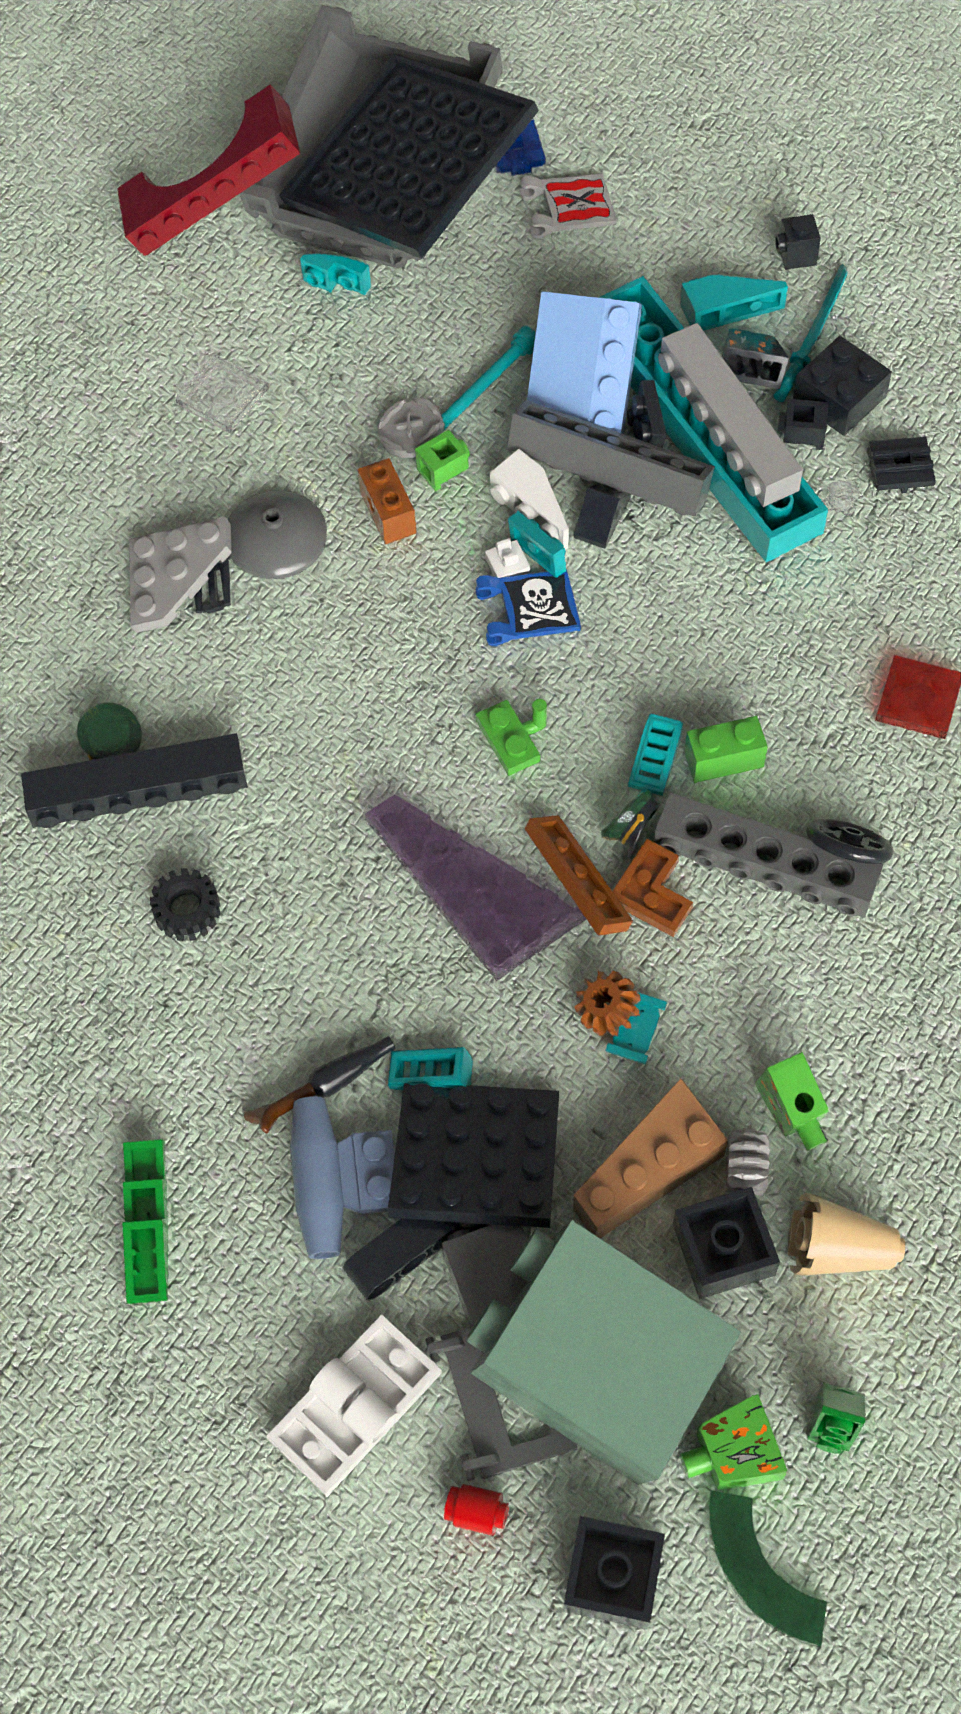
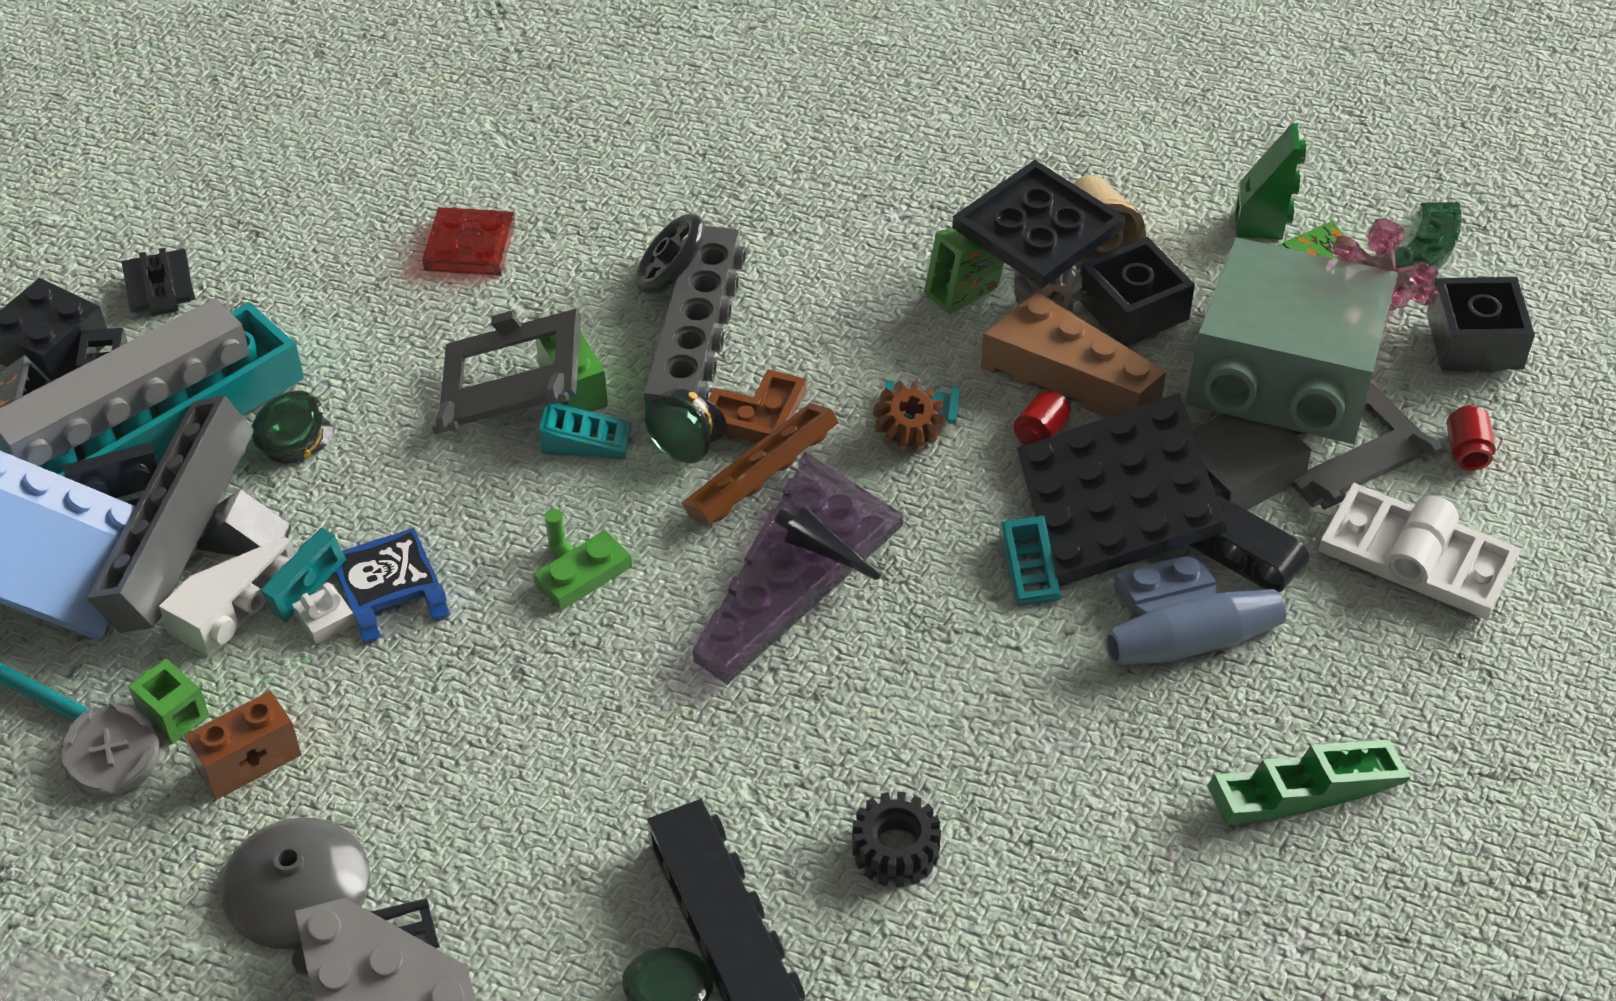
camera: 105 degrees left, 15 degrees down
black piece [244,1036,396,1134] -> none
none -> clear green piece [251,390,333,464]
none -> dark grey piece [432,309,581,434]
none -> black piece [775,505,881,580]
none -> black plate [952,160,1126,288]
none -> red brick [1014,391,1071,445]
none -> clear pink plant [1331,218,1440,311]

